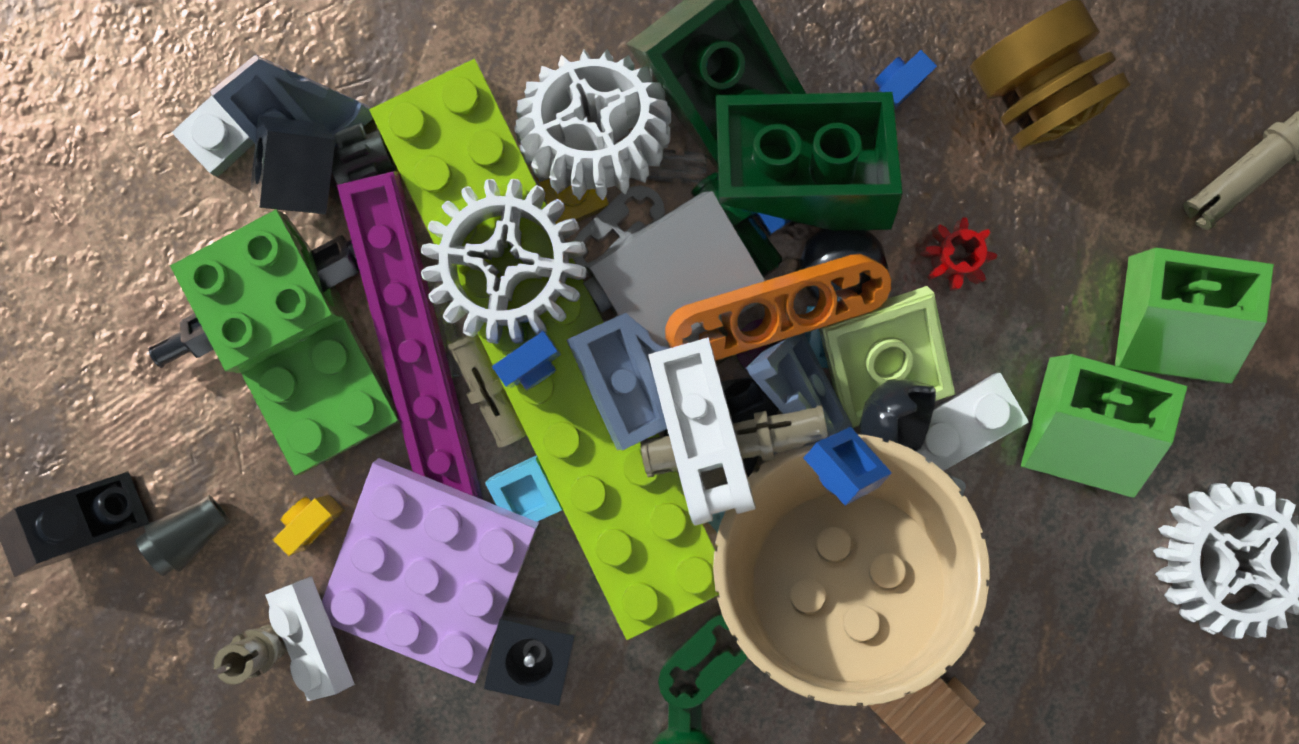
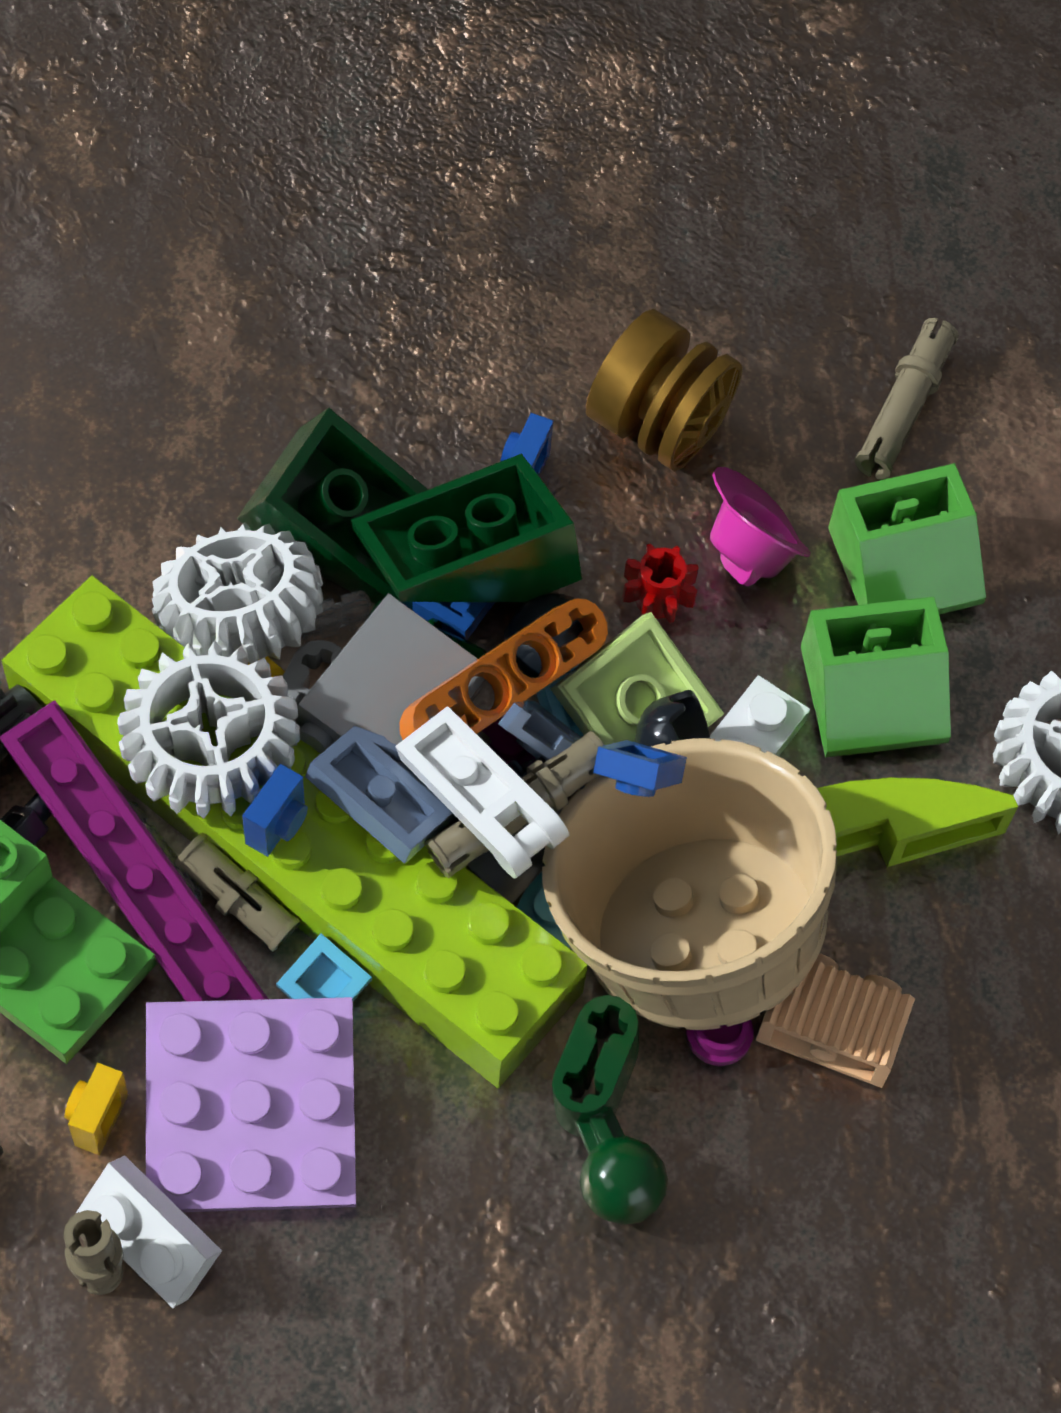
camera: 30 degrees left, 25 degrees down
black piece [484,609,578,706] -> none
none -> dark pink piece [710,467,811,586]
none -> lime slope [817,777,1018,867]

